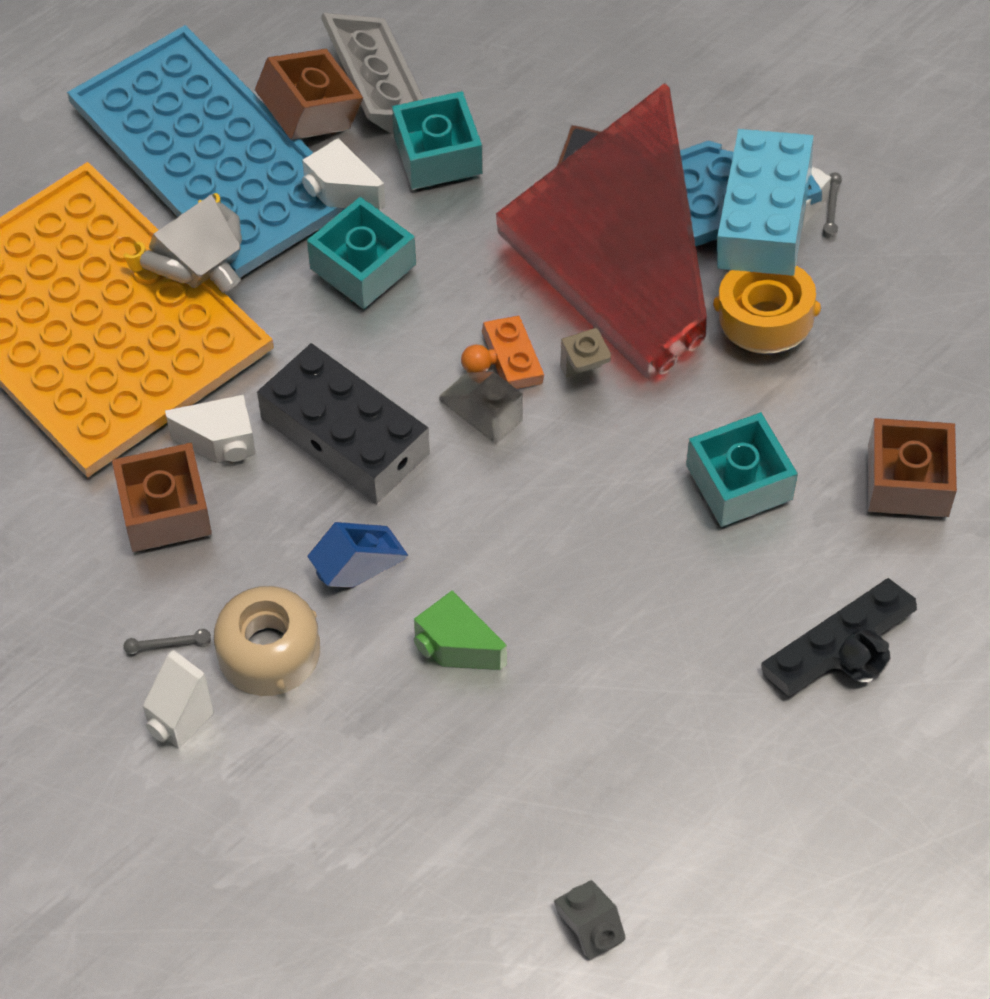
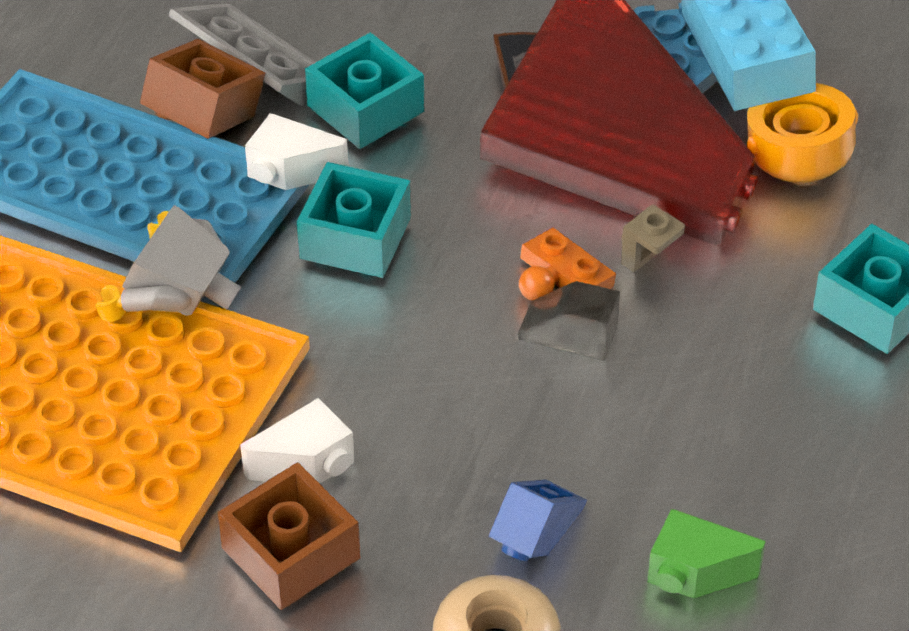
camera: 25 degrees left, 10 degrees down
black brick [257,343,430,504] -> none

